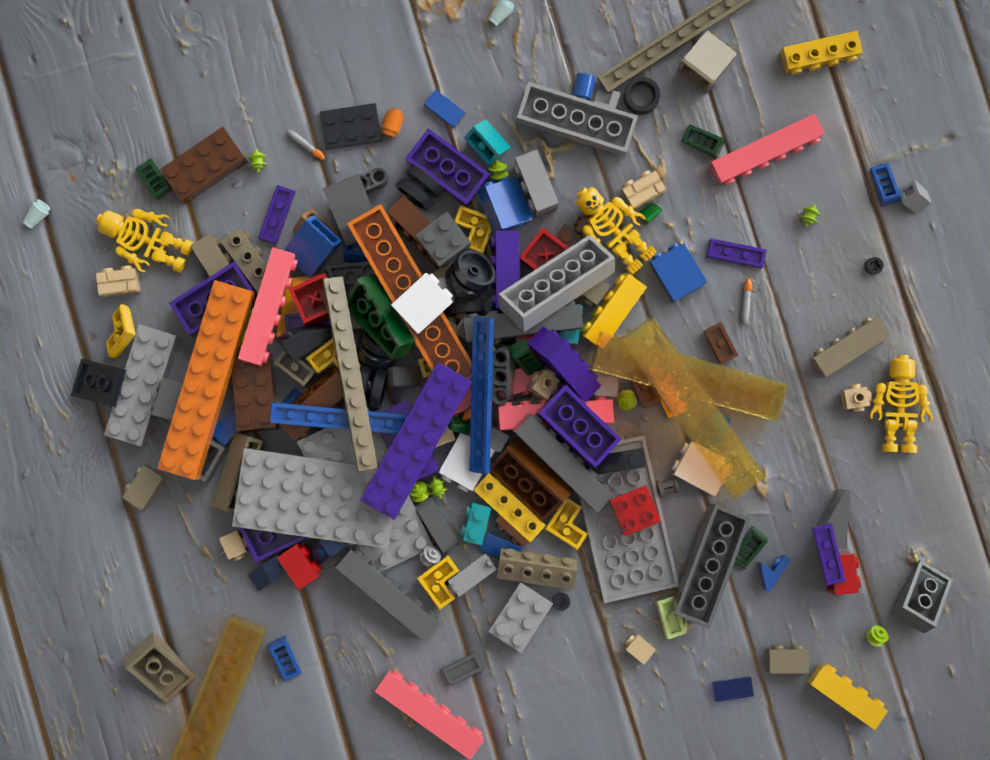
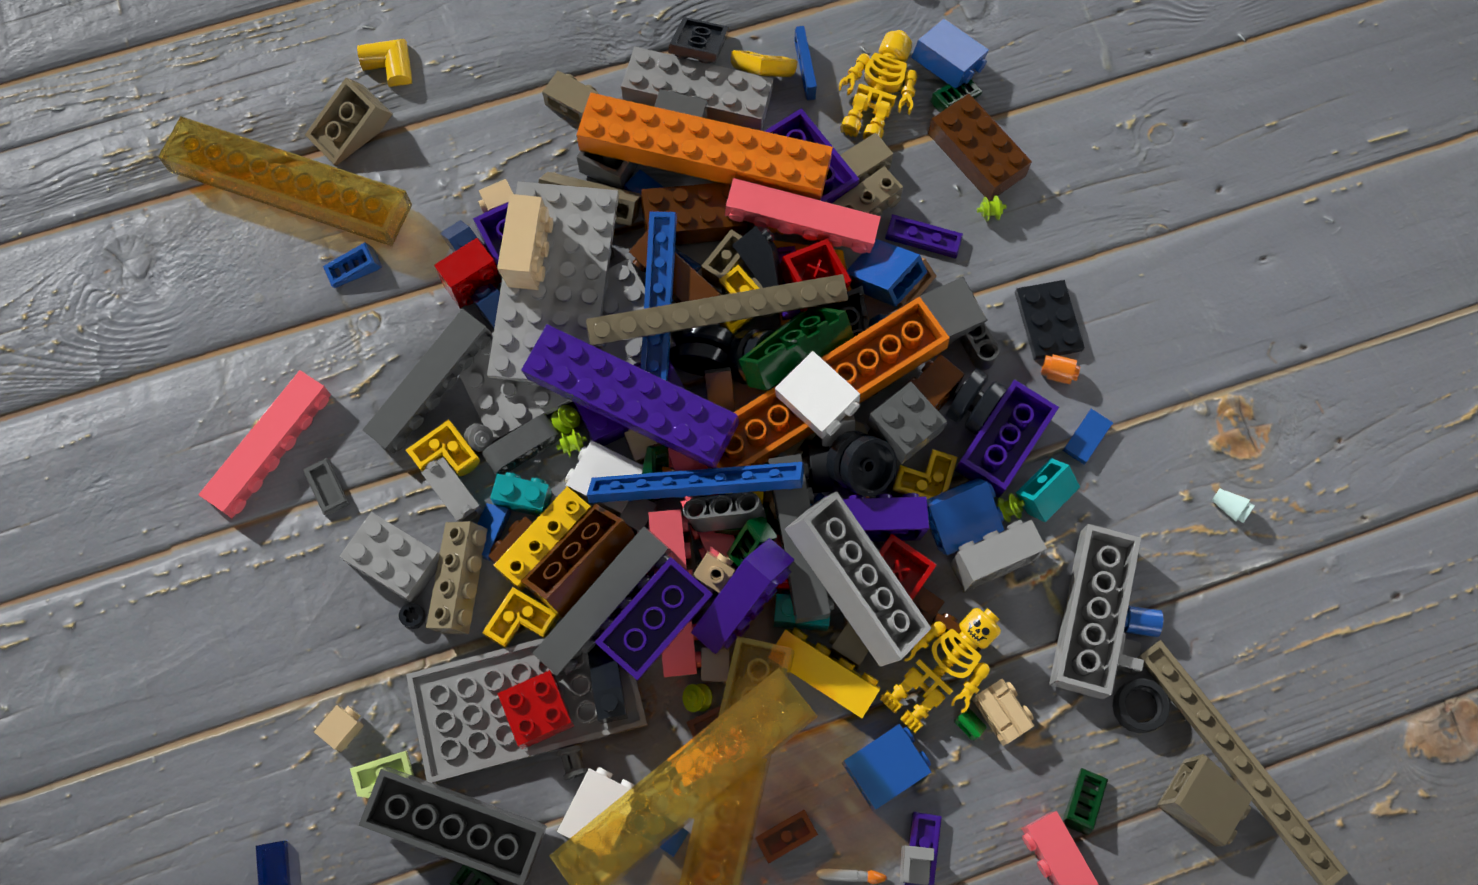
camera: 90 degrees right, 15 degrees down
tan brick [96,266,141,297] -> none
light grey piece [287,130,325,160] -> none
none -> yellow brick [357,39,413,87]
none -> tan brick [497,194,553,290]
none -> blue tile [794,26,817,101]
none -> light grey panel [900,845,934,885]
none -> brick [911,19,989,89]

